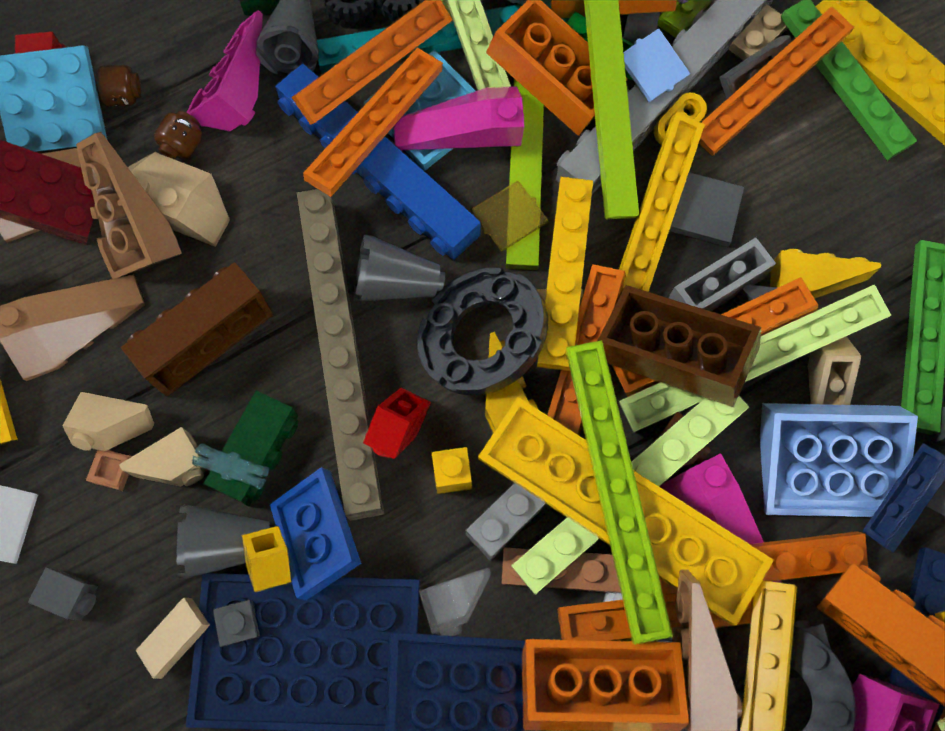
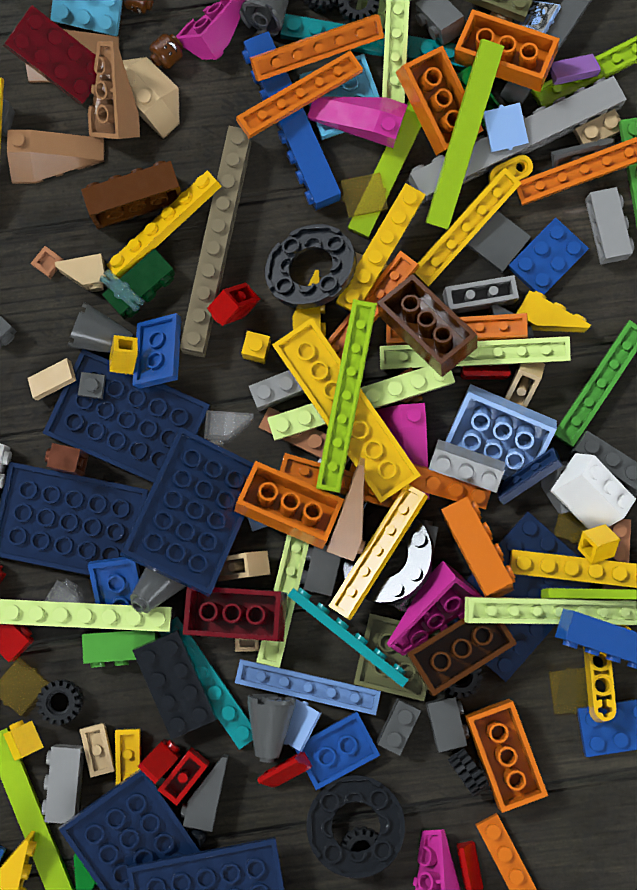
camera: 20 degrees right, 10 degrees up
tan slope [63,392,154,451] -> none
dark grey cone [353,234,445,301] -> none
none -> yellow plate [106,170,222,280]
none -> light grey brick [429,439,505,493]
none -> red slope [461,364,511,380]
none -> blue plate [507,217,589,295]
none -> light grey brick [585,187,634,265]

